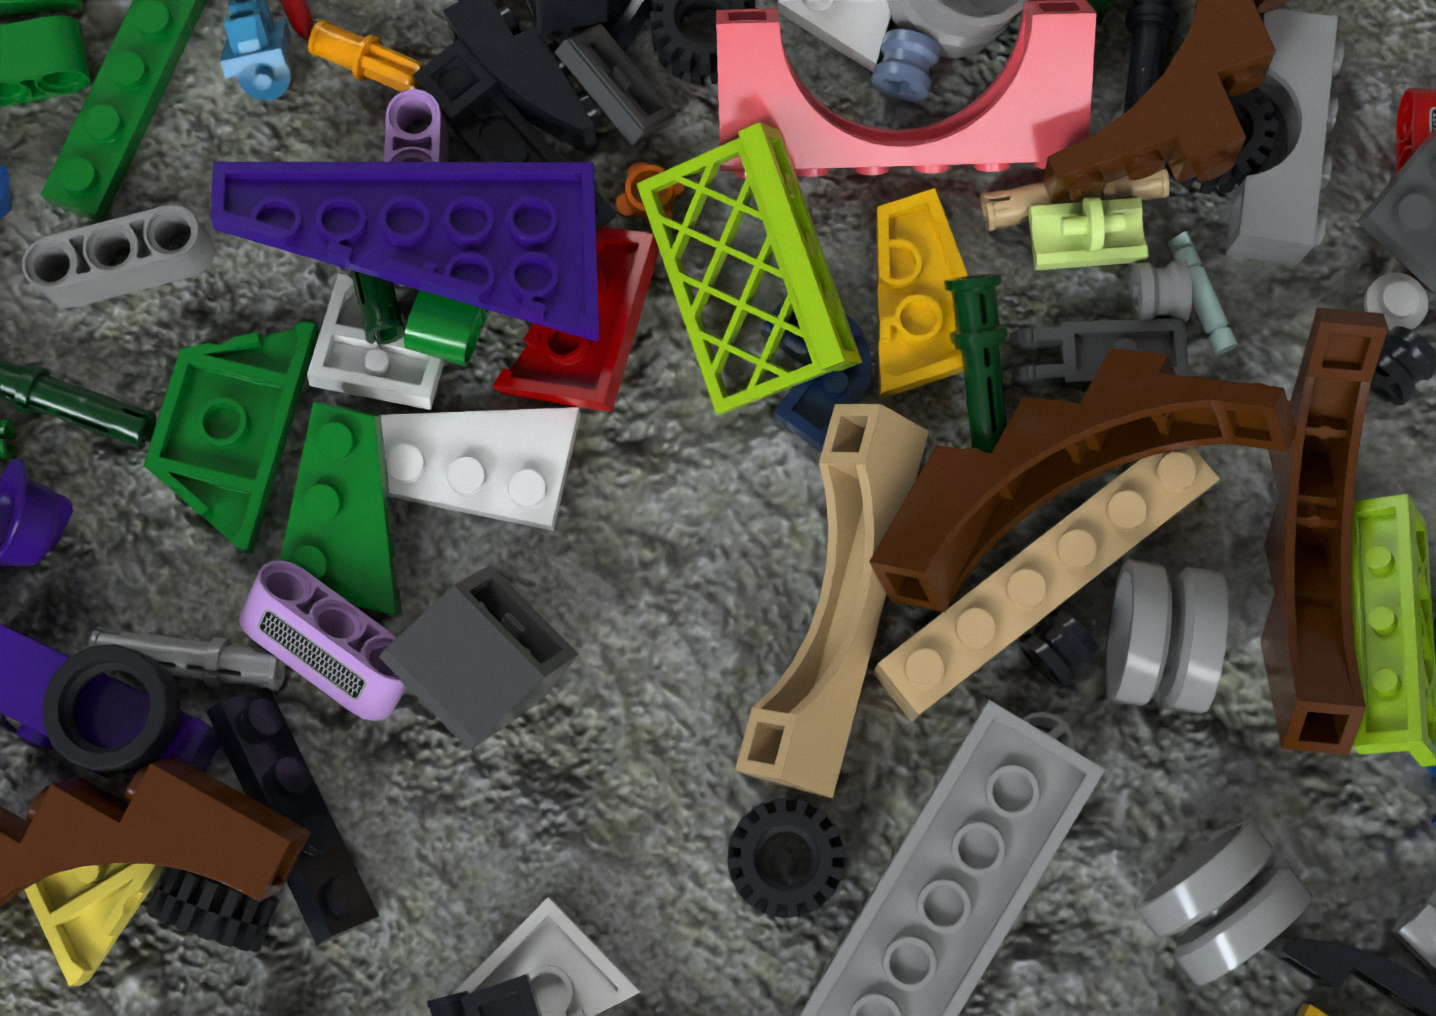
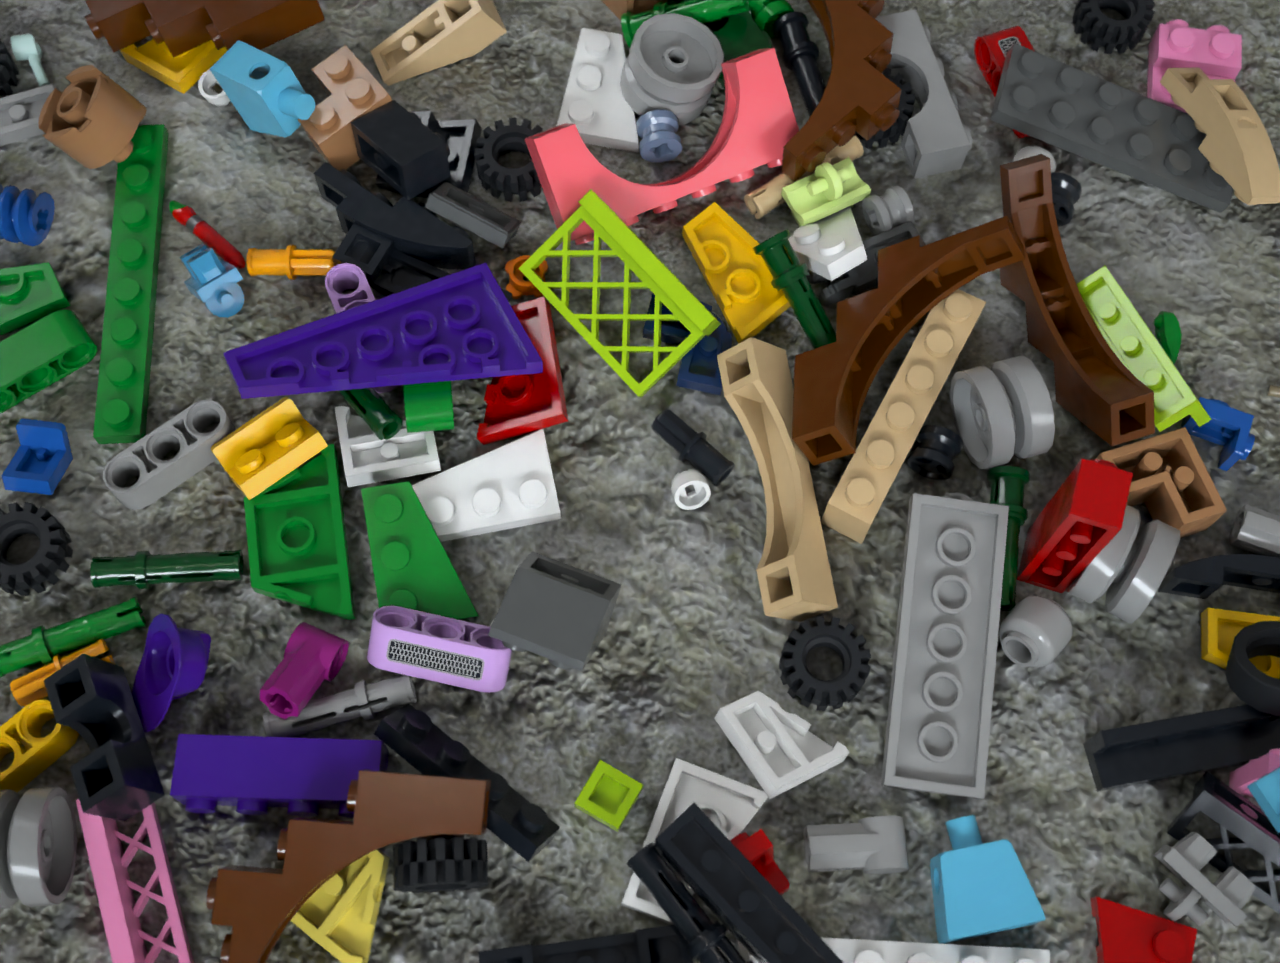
camera: 30 degrees left, 10 degrees down
black tyre [42,644,181,774] -> none
light aqua wheel [1168,231,1238,355] -> none
none -> yellow bracket [211,397,328,500]
none -> magenta piece [260,622,349,720]
none -> lime plate [574,760,644,832]
none -> black axle [651,409,735,487]
none -> white hinge [671,469,711,510]
none -> white wing [714,691,850,799]
none -> white wing [788,206,868,281]
none -> dark green pin [987,466,1030,611]
none -> light grey head [999,596,1073,668]
none -> red brick [1016,458,1133,593]
none -> medium nougat brick [1096,427,1227,539]

